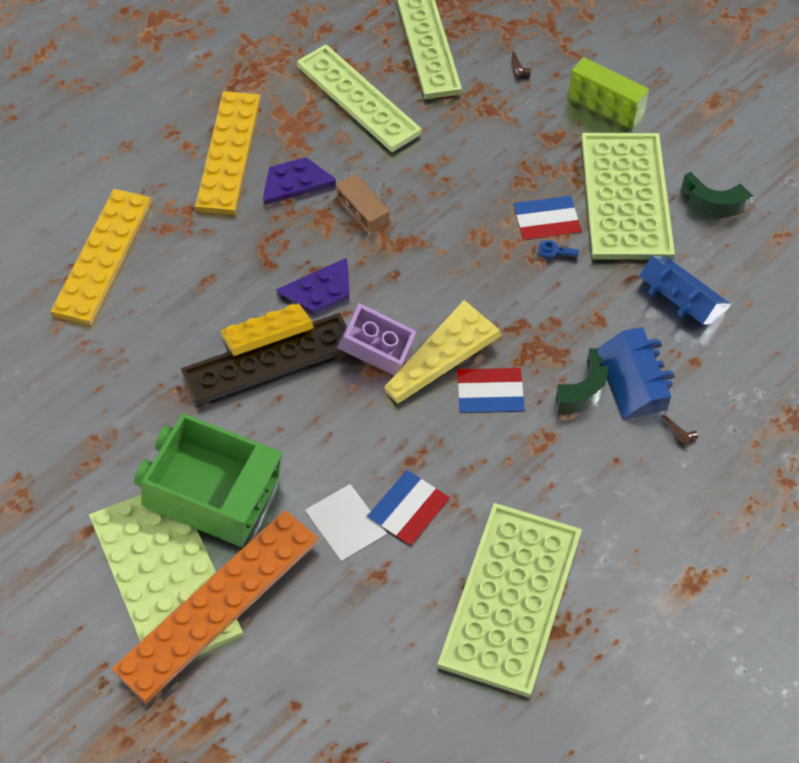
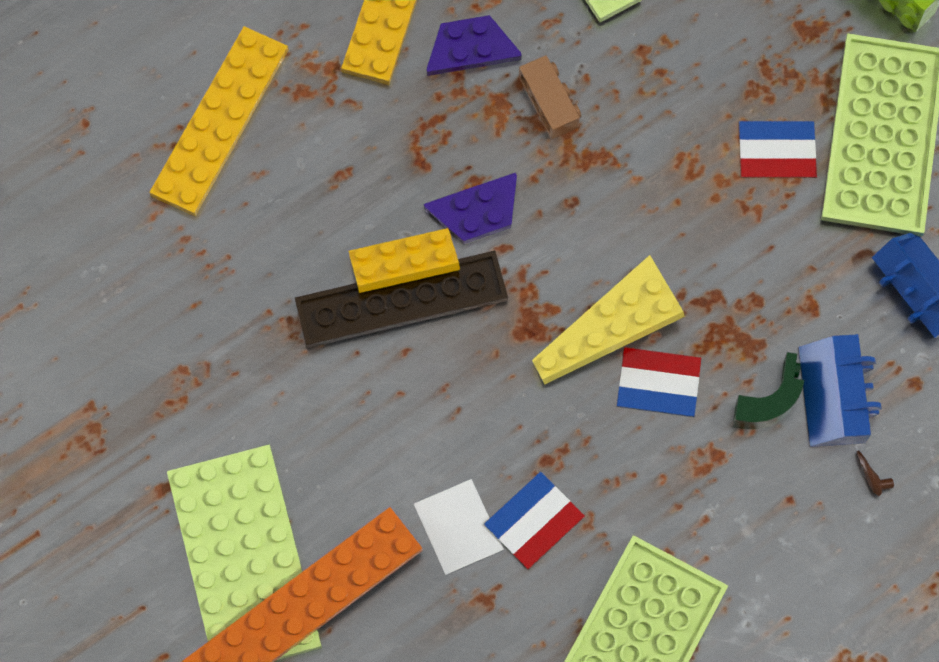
camera: 10 degrees right, 15 degrees up
bright green brick [134,413,283,547] -> none
lavender brick [337,303,417,376] -> none
blue plate [538,240,579,259] -> none

